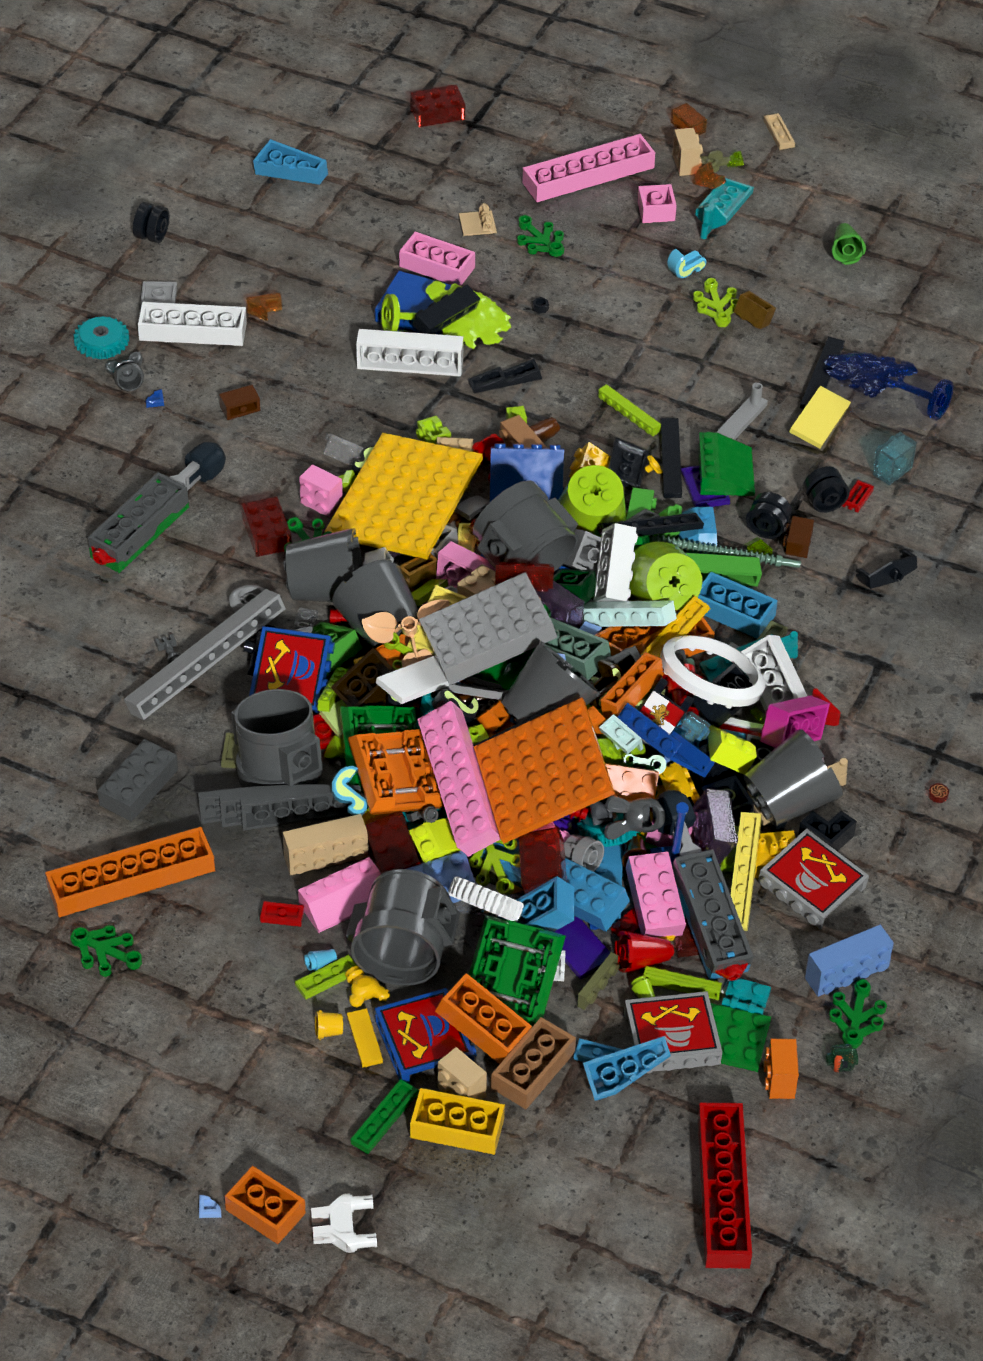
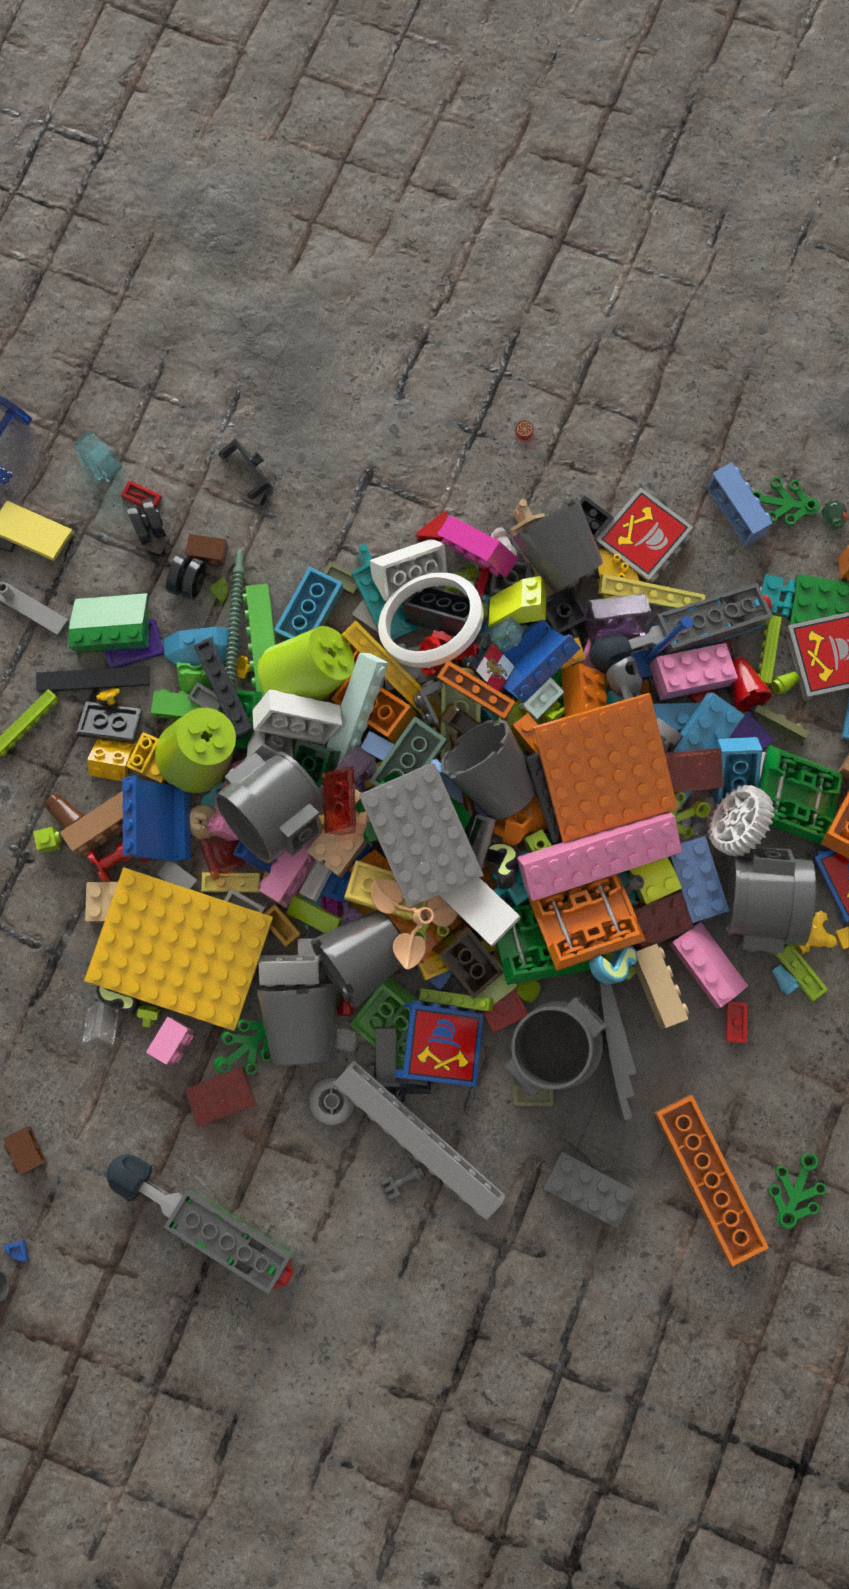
camera: 90 degrees left, 30 degrees up
lime cylinder [416,416,451,444] -> none

